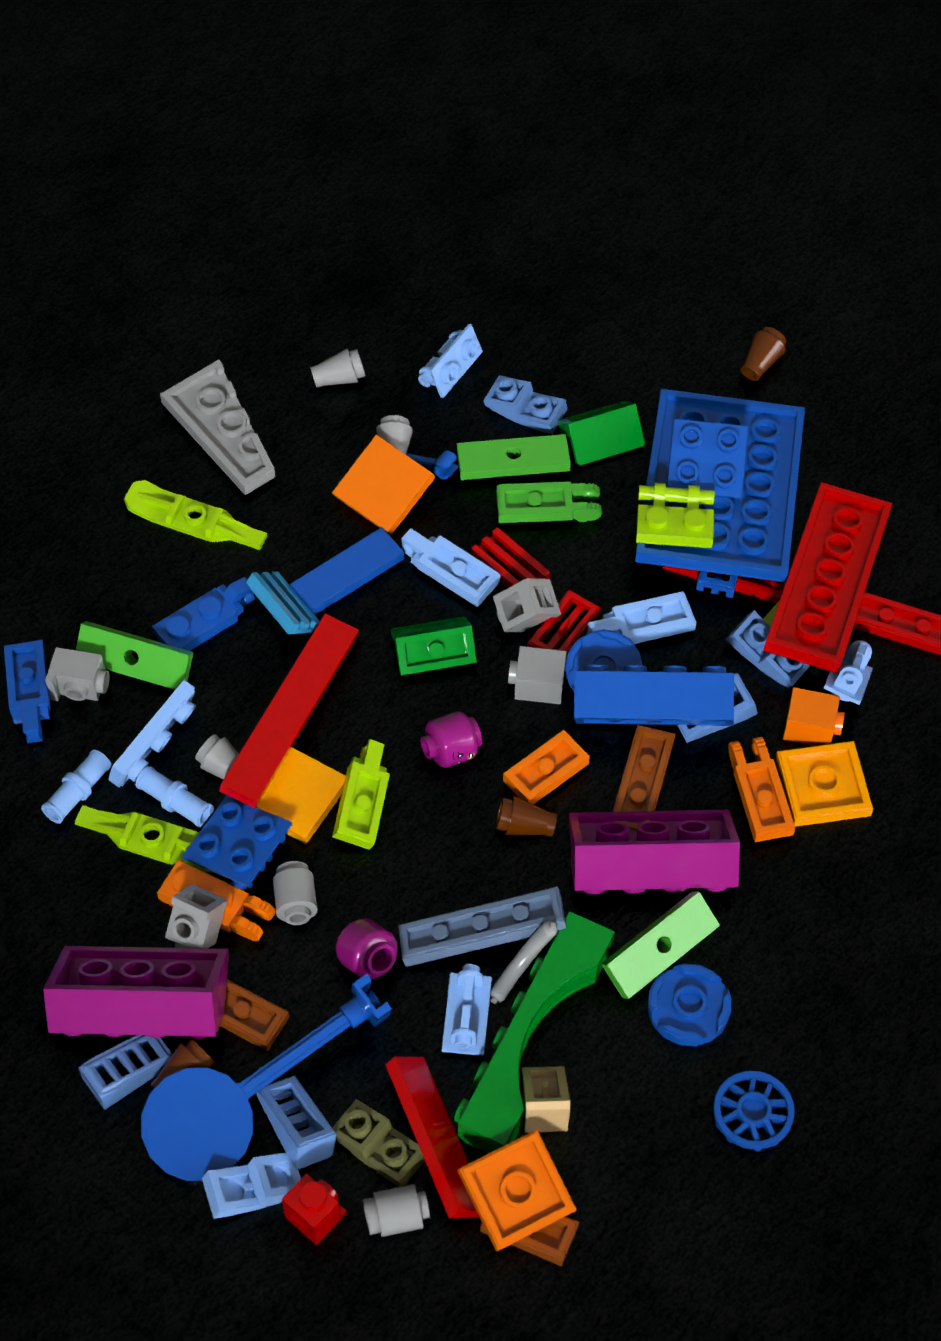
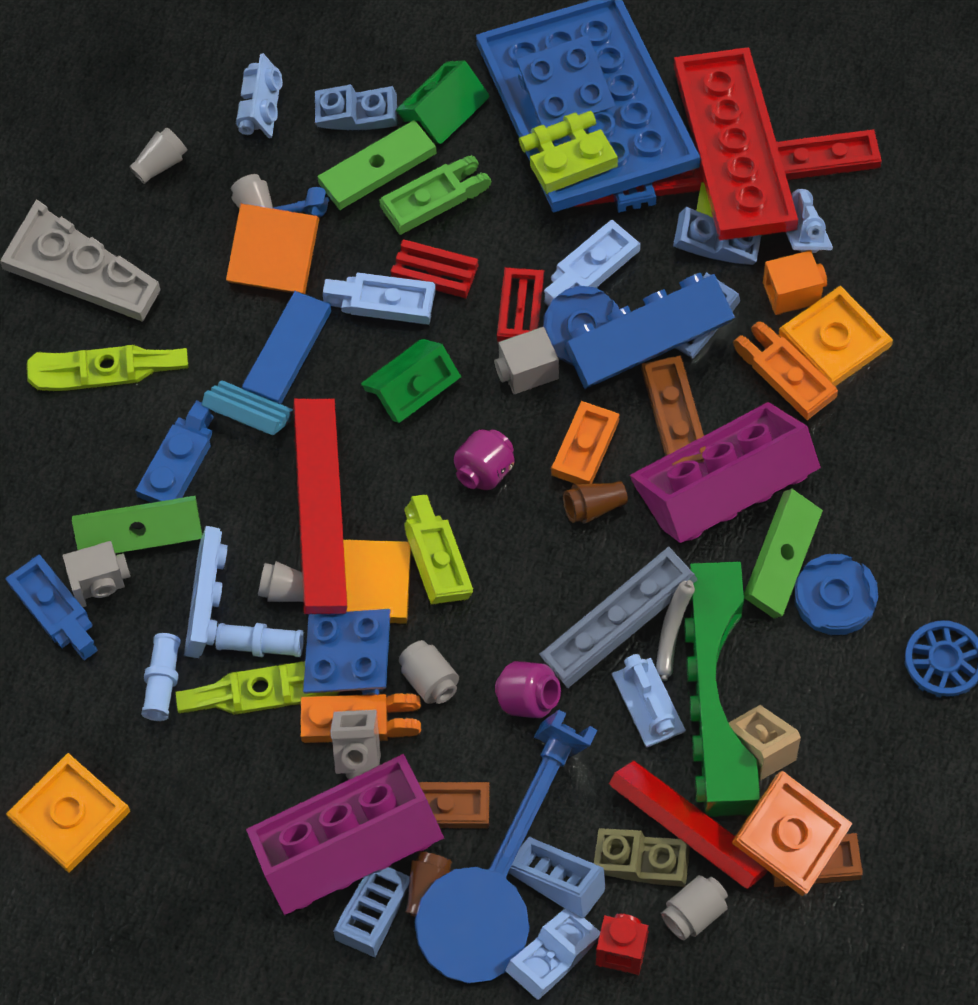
camera: 25 degrees left, 5 degrees up
light grey brick [493,578,561,632] -> none

